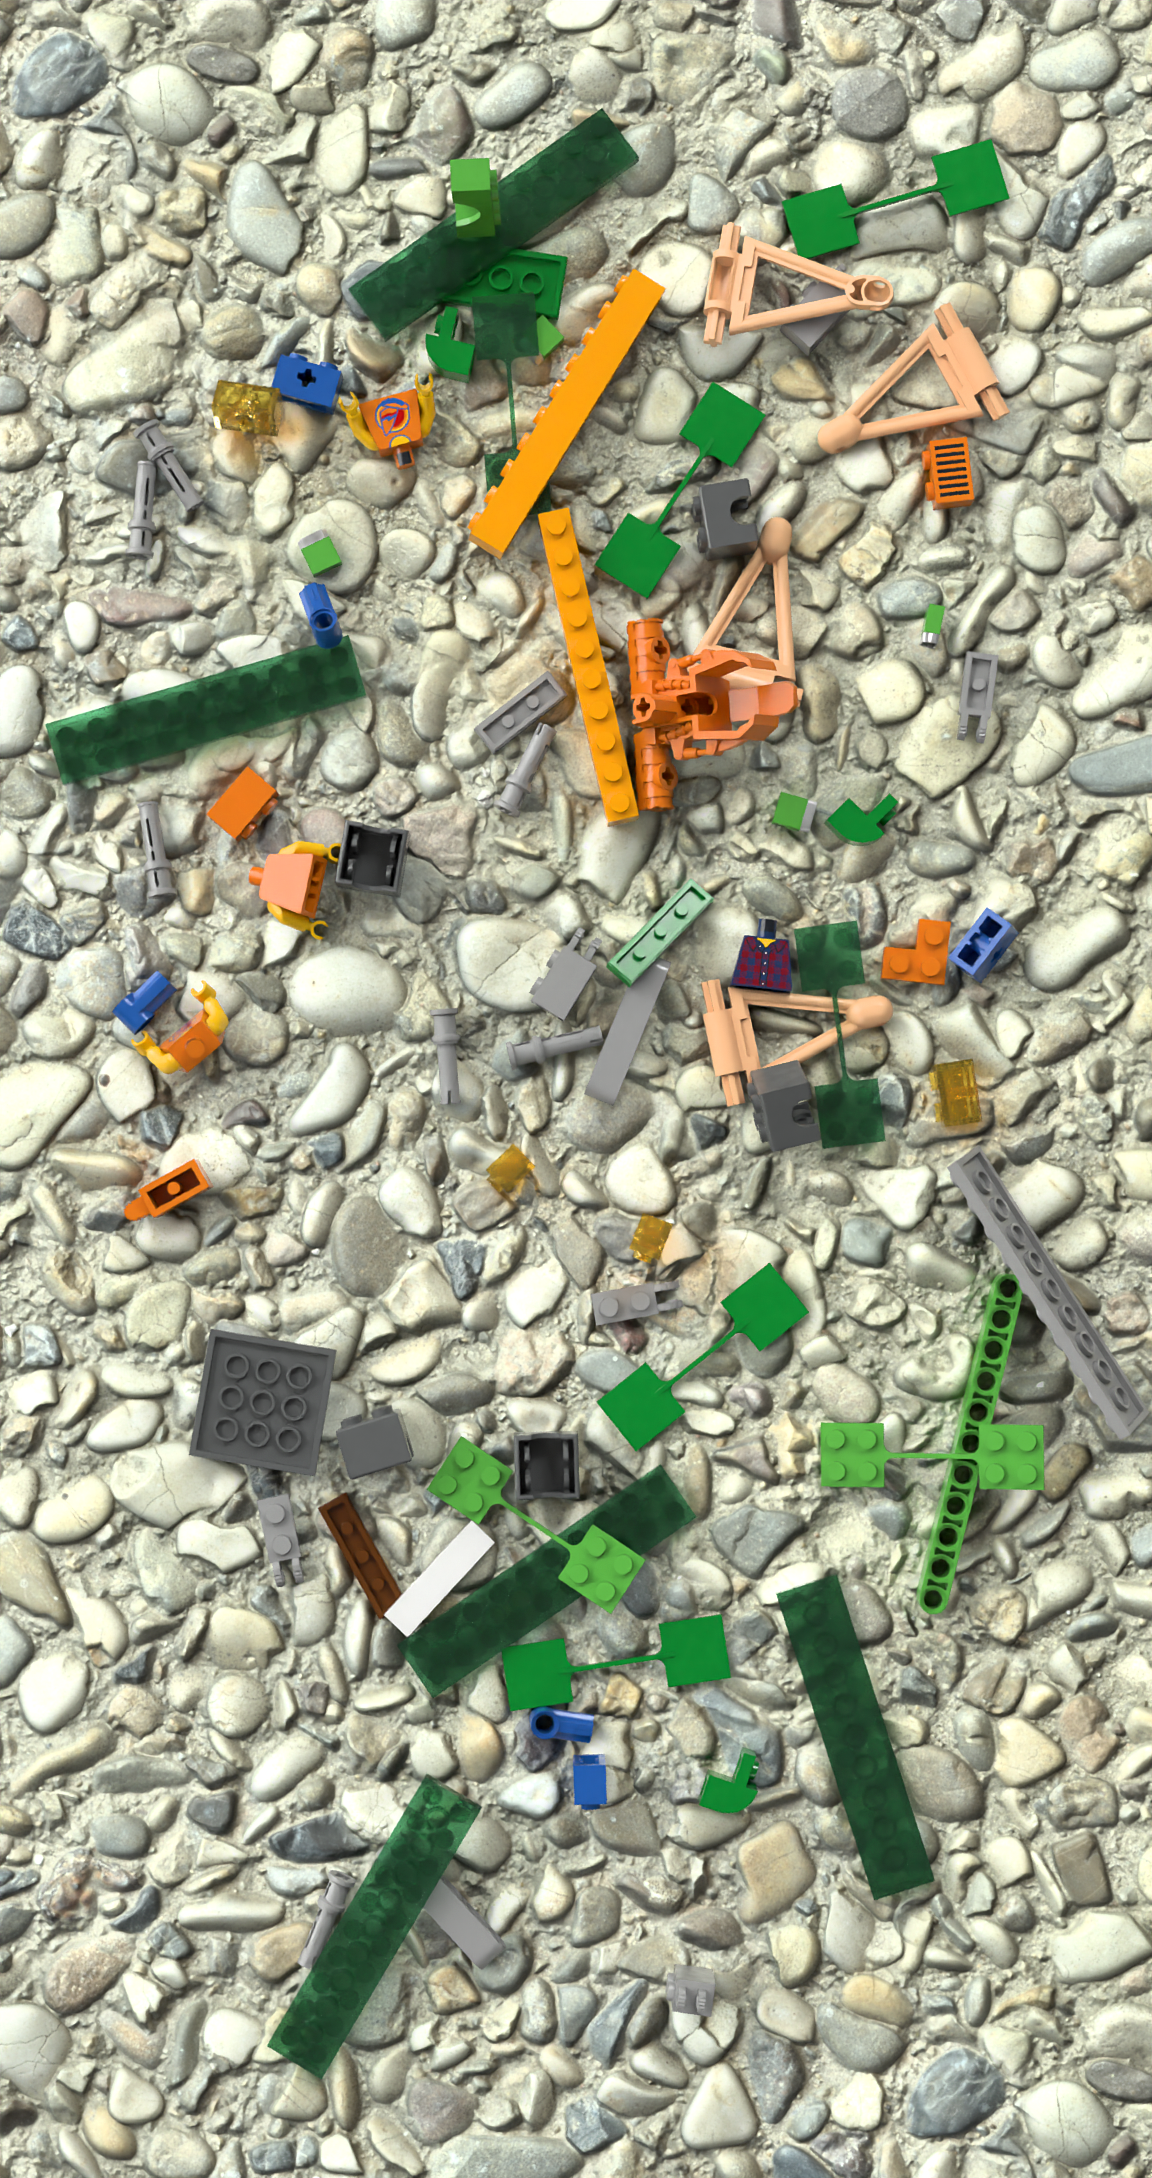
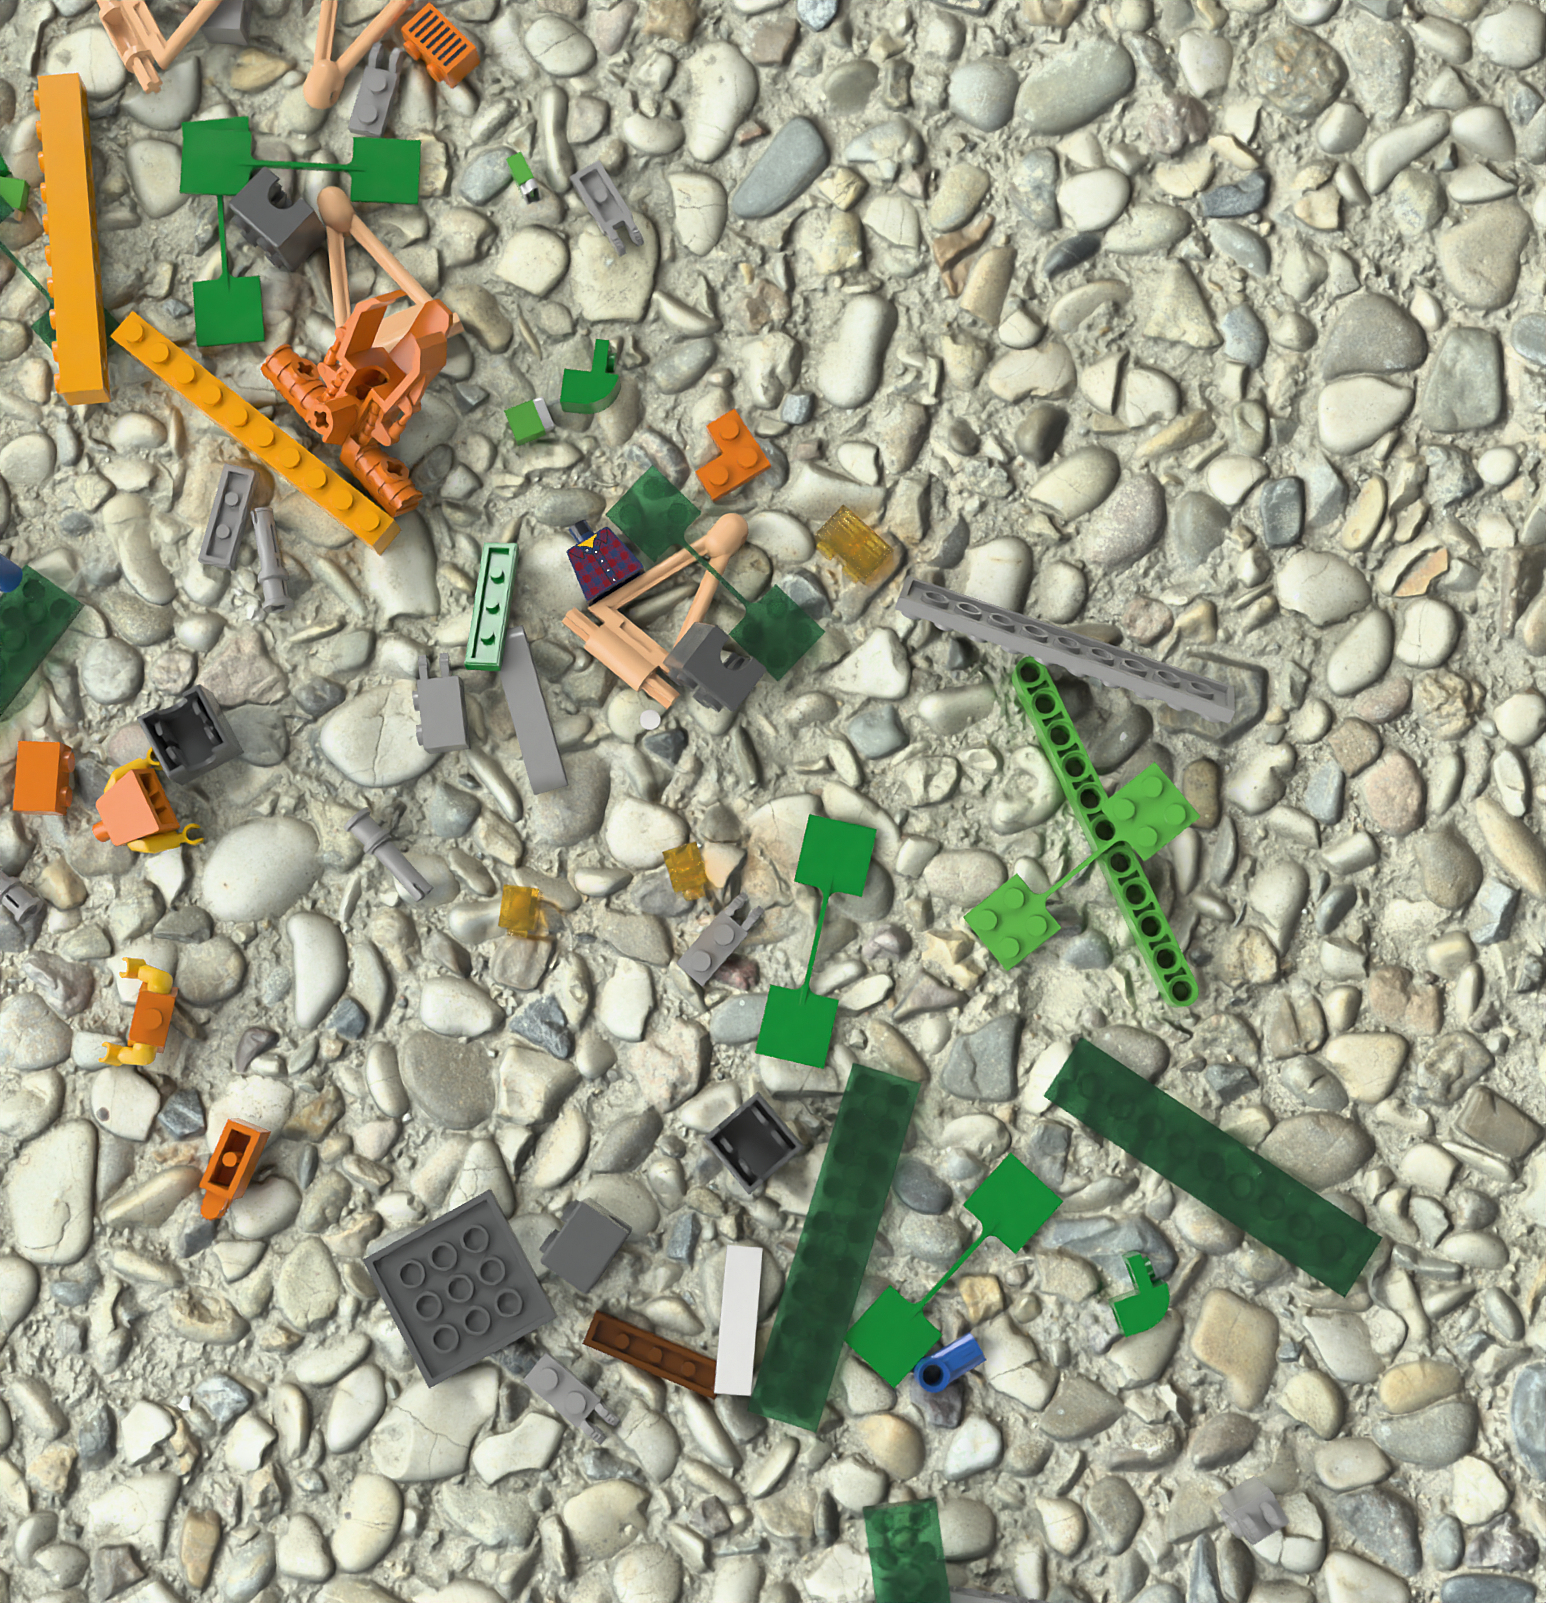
camera: 35 degrees left, 5 degrees down
blue piece [112,970,177,1035] -> none
bright green hinge [426,1436,646,1614] -> none
light grey pin [506,1025,604,1070] -> none
blue brick [573,1754,607,1810] -> none
blue brick [948,907,1019,984] -> none
none -> green hinge [179,128,421,205]
none -> light grey hinge [348,42,404,138]
none -> white sticker [640,710,660,730]

